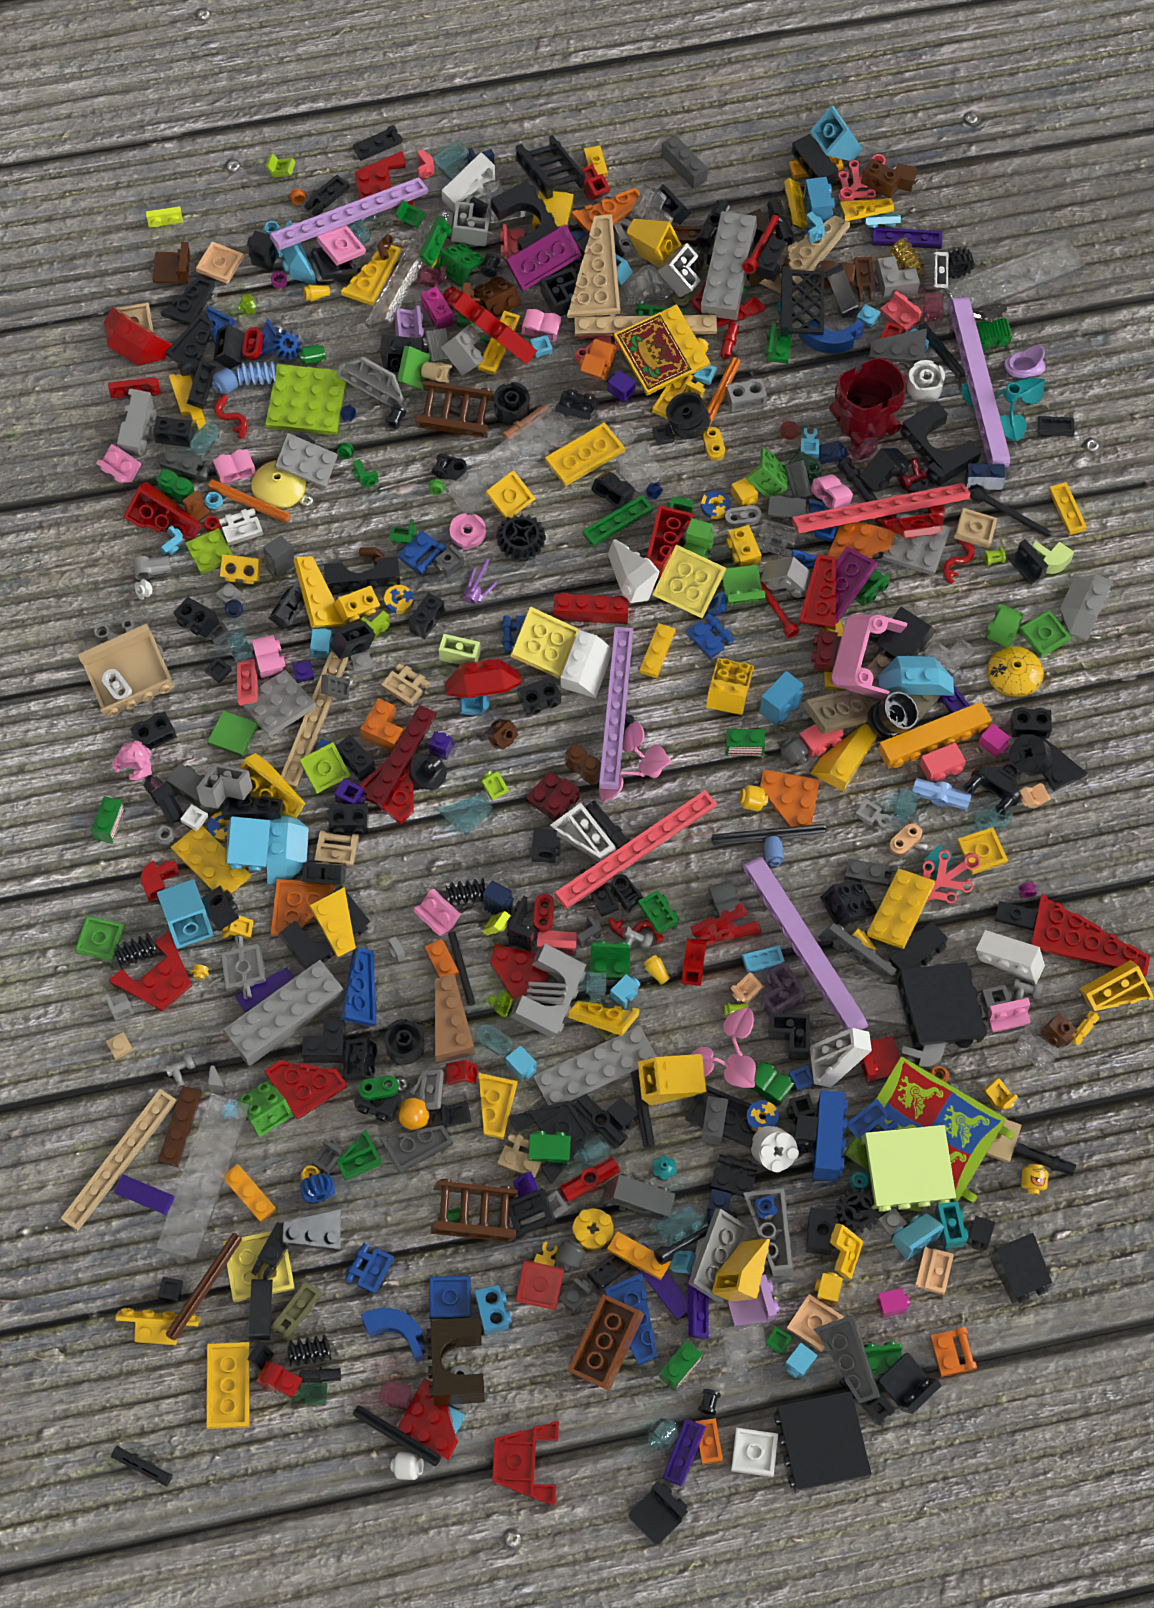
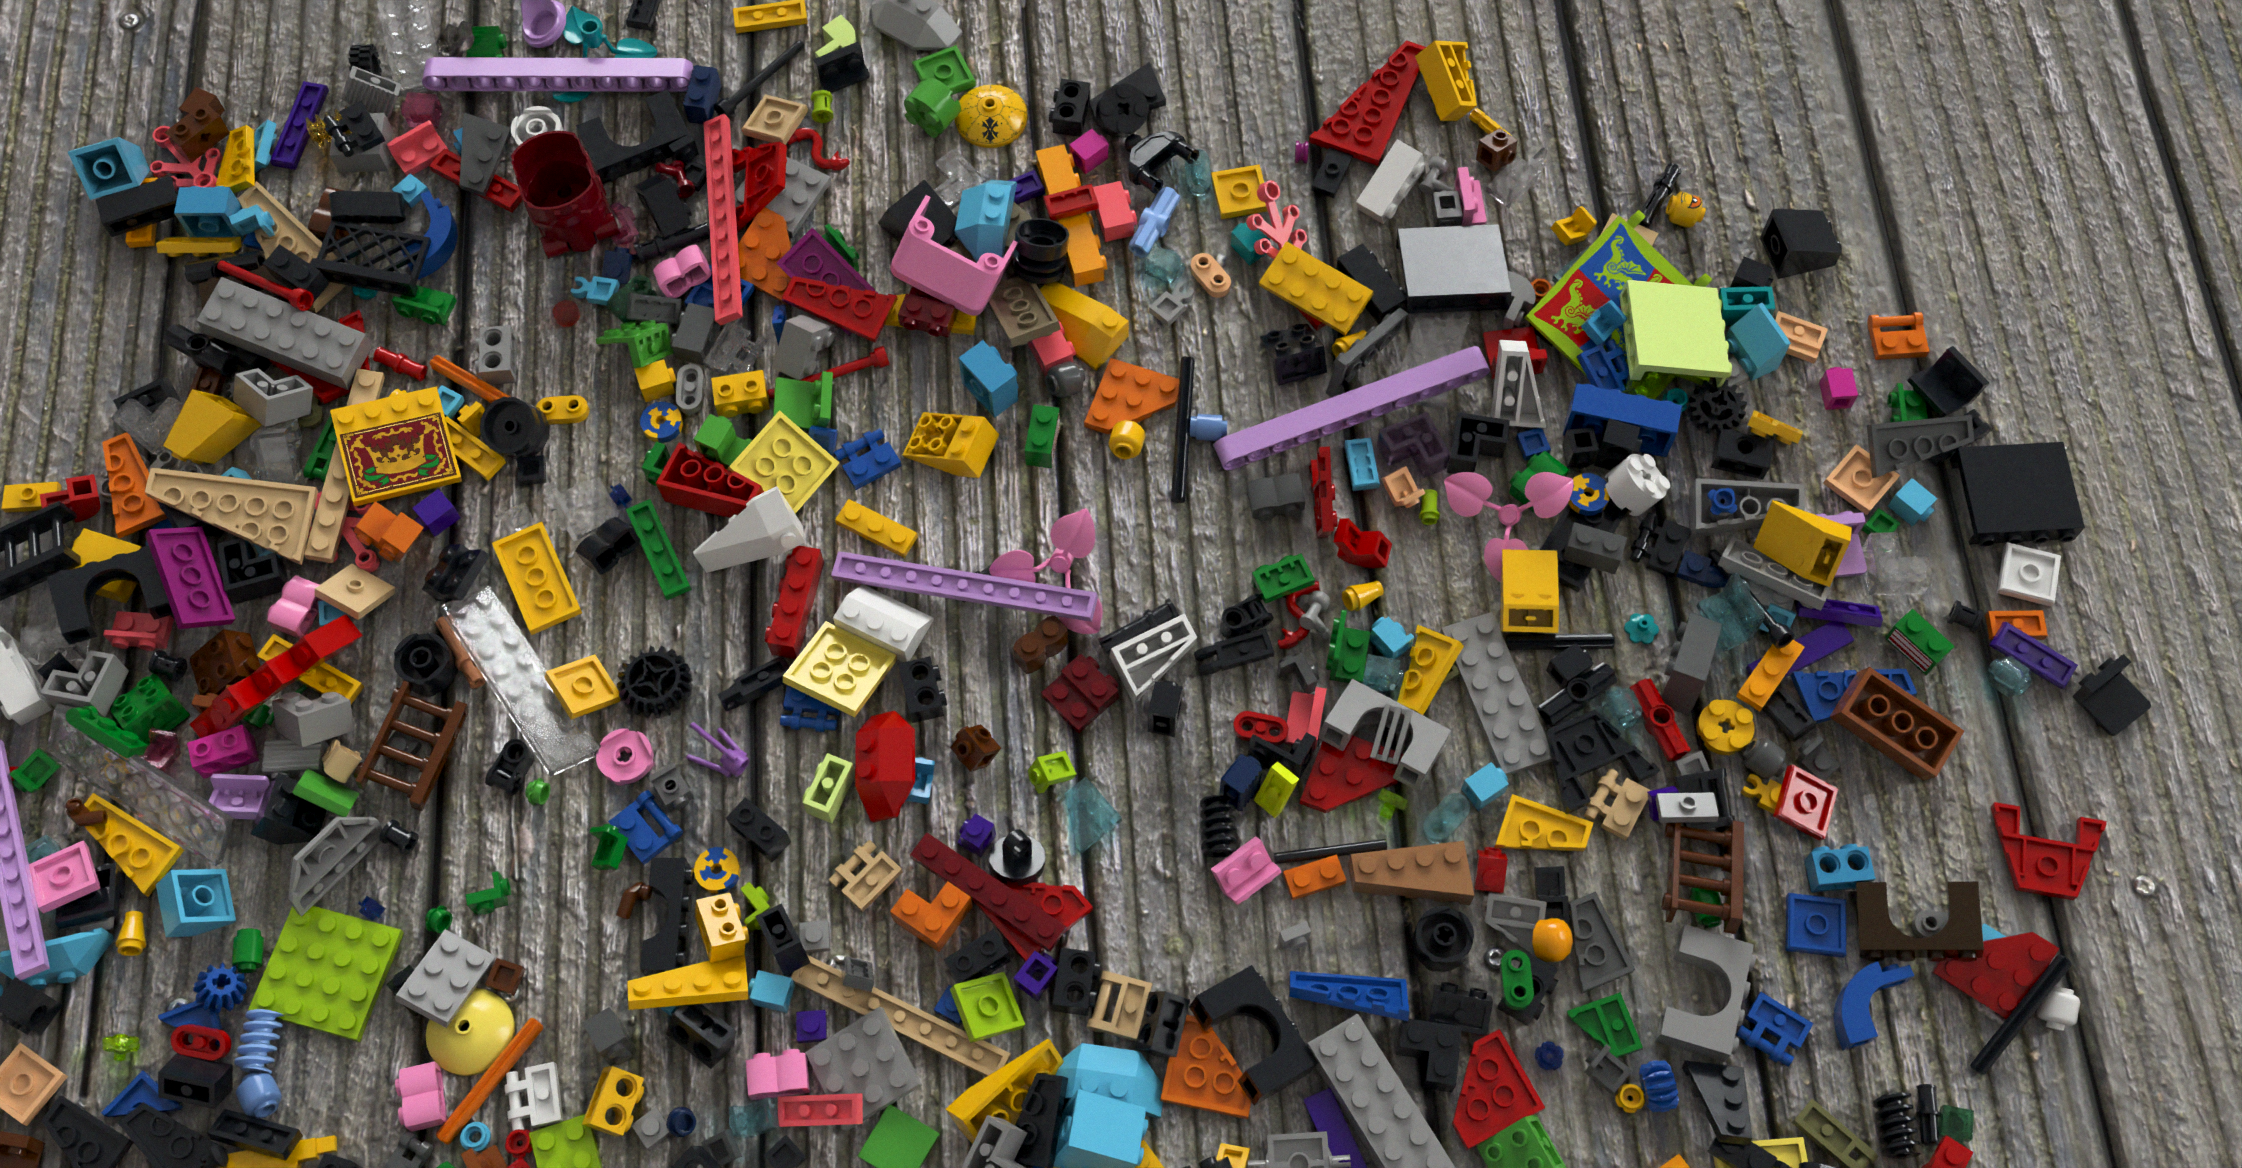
camera: 80 degrees left, 0 degrees up
clear light blue plate [190,423,220,455] -> none
red animal [214,394,247,439] -> none
magenta bush [271,271,287,289] -> none
yellow wing [309,887,356,958] -> none
clear pink brick [379,1381,412,1410] -> none
green brick [527,1131,571,1163] -> none
coral plate [554,790,717,910] -> none
dark grey brick [661,135,708,189] -> none
yellow brick [814,1272,843,1307] -> none
dark grey plate [845,858,901,887] -> none
reddish brown hinge [853,257,875,302] -> none
black axle [918,323,965,379] -> none
light nougat bracket [1020,783,1050,809] -> none
none -> medium azure slope [156,869,236,937]
none -> tan plate [314,563,395,620]
none -> black plate [323,101,385,157]
none -> reddish brown plate [485,958,526,996]
none -> black hinge [717,656,789,712]
none -> red plate [1043,184,1099,221]
none -> clear blue plate [1535,1041,1564,1070]
none -> dark azure bracket [1581,300,1627,346]
none -> plate [1655,793,1719,823]
none -> light grey arch [1655,924,1756,1062]

